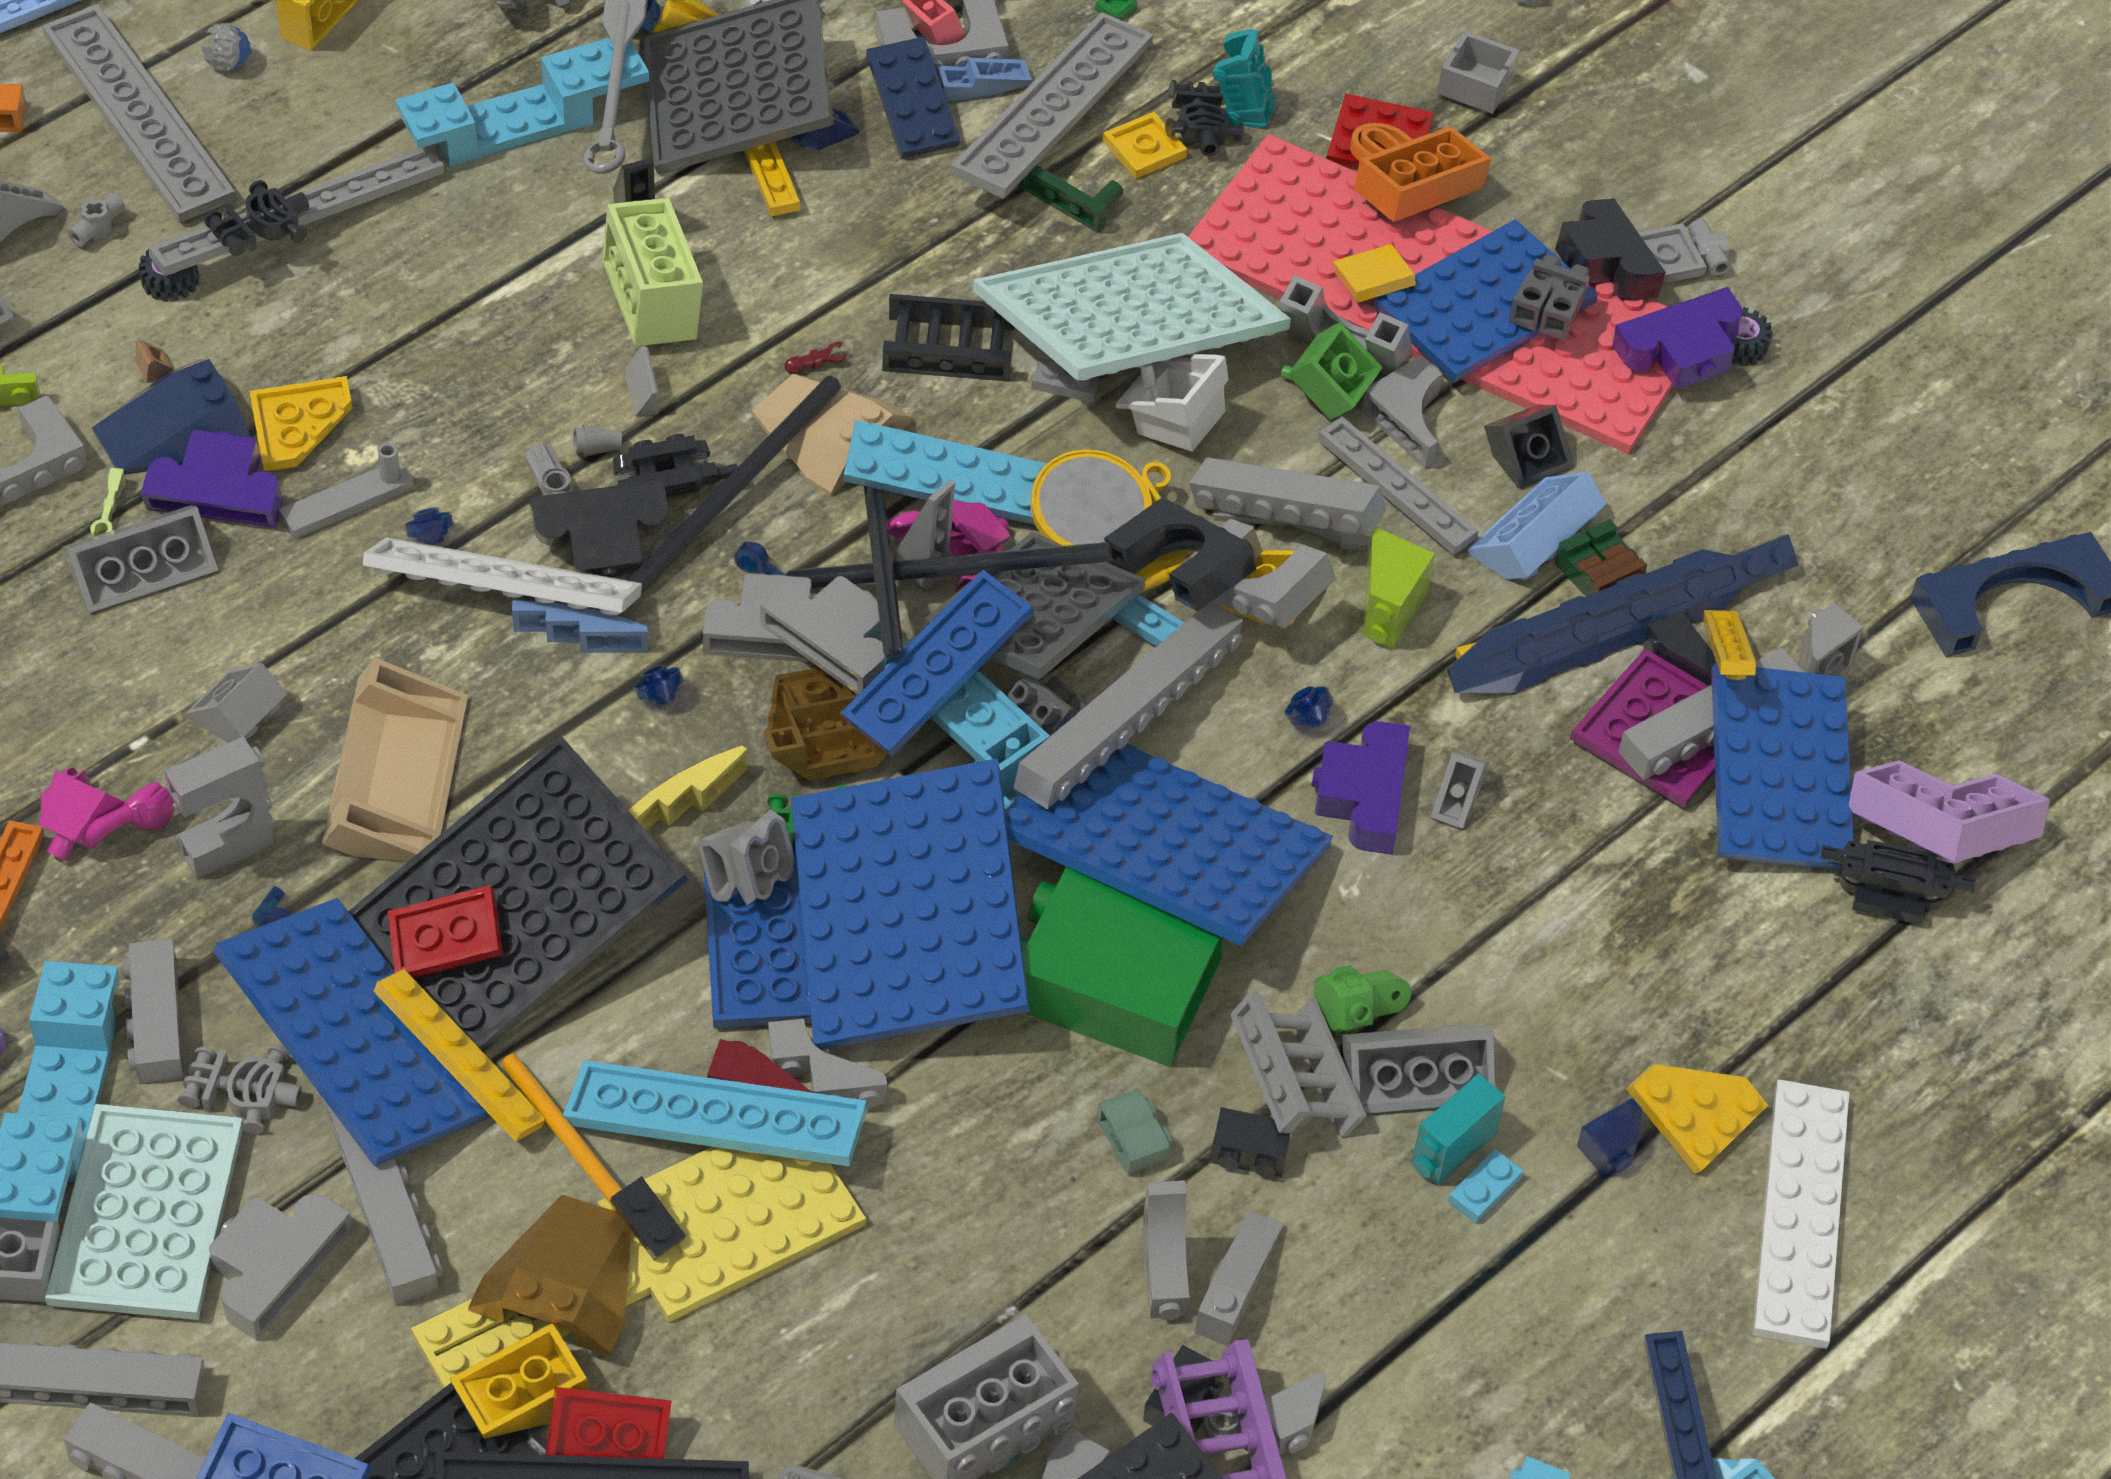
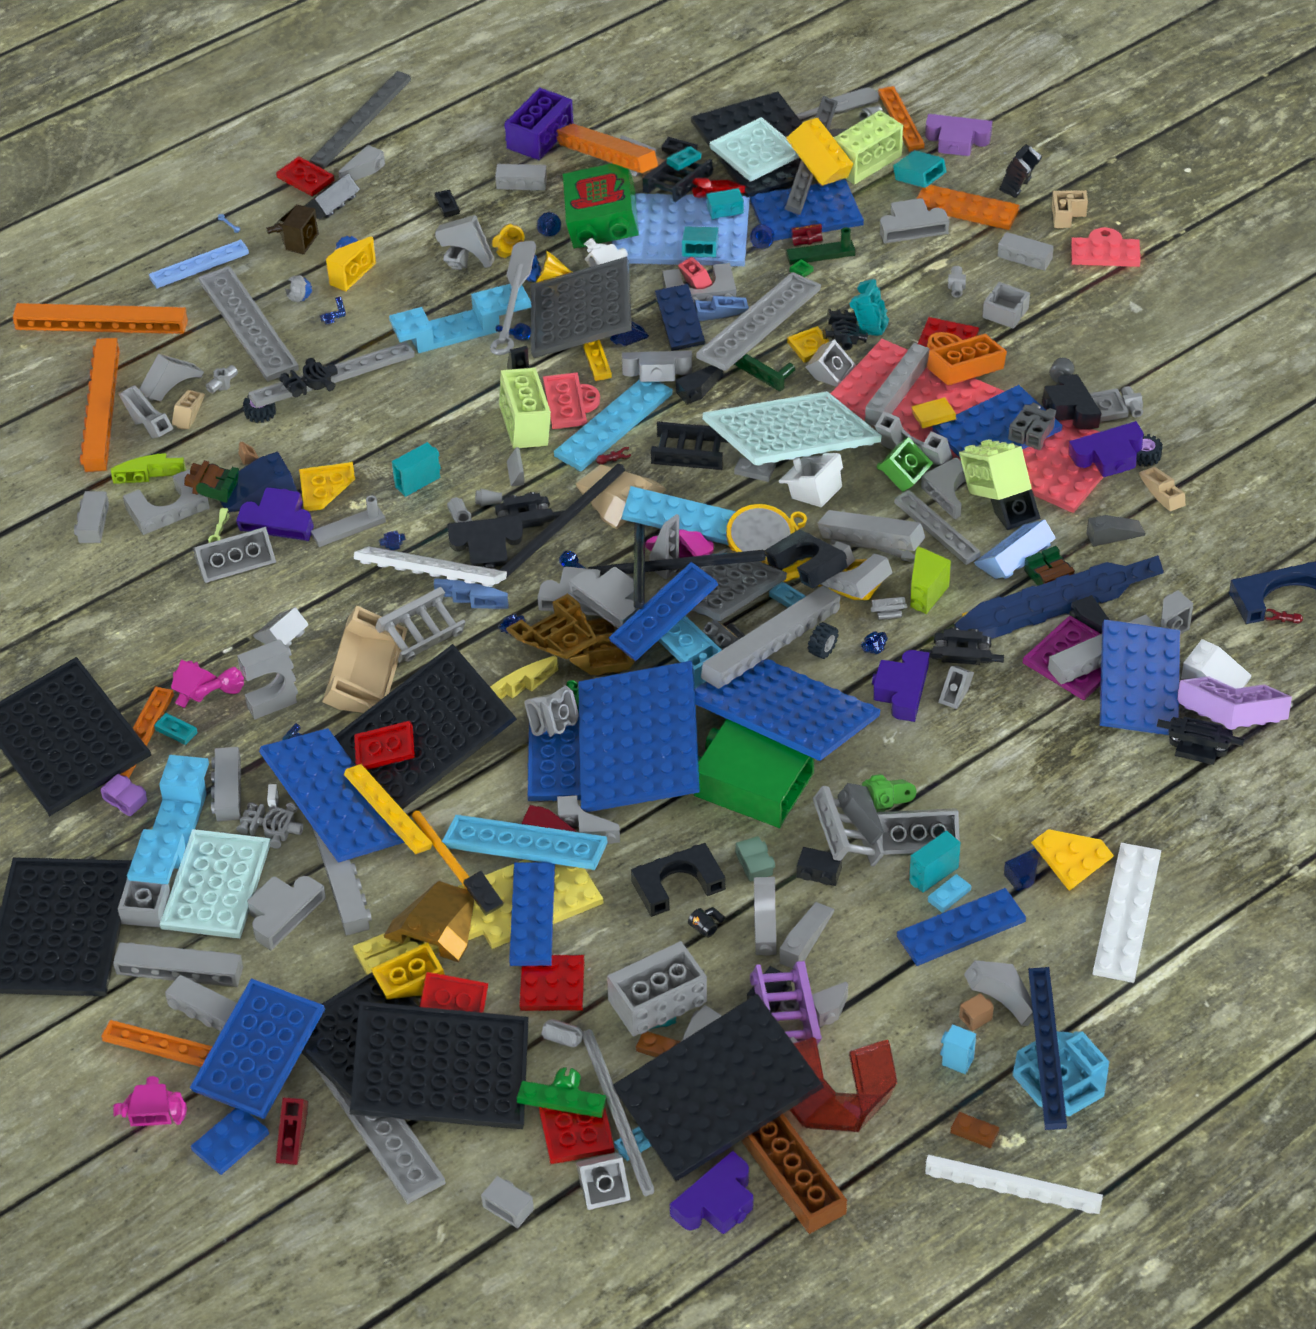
camera: 10 degrees right, 5 degrees down
yellow plate [1703,610,1756,680] -> none
none -> teal plate [154,713,198,745]
none -> tan slope [172,390,205,429]
none -> hips [184,460,239,503]
none -> white tile [267,784,279,811]
none -> clear blue plate [320,296,346,325]
none -> light grey fence [375,587,466,663]
none -> teal brick [392,442,441,497]
none -> clear blue plate [495,323,531,341]
none -> pearl gold wedge [506,593,597,659]
none -> blue plate [509,862,555,966]
none -> red plate [519,955,585,1011]
none -> coral plate [543,372,600,429]
none -> medium azure plate [554,379,673,472]
none -> light grey brick [622,351,692,382]
none -> black arch [631,843,726,917]
none -> black slope [676,365,723,405]
none -> black piece [688,907,725,938]
none -> light grey slope [805,339,856,387]
none -> black wheel [807,622,839,659]
none -> dark grey slope [837,783,884,845]
none -> light grey brick [865,343,930,426]
none -> light grey piece [870,597,907,620]
none -> blue plate [897,888,1026,966]
none -> black piece [919,627,1004,665]
none -> light grey axle [948,266,966,297]
none -> yellowish green brick [959,439,1032,500]
none -> medium nougat brick [959,993,994,1031]
none -> light grey arch [964,960,1033,1026]
none -> dark grey head [1049,357,1074,383]
none -> dark grey slope [1086,515,1145,547]
none -> tan slope [1139,466,1186,511]
none -> white slope [1181,639,1252,688]
none -> dark red piece [1265,609,1303,624]

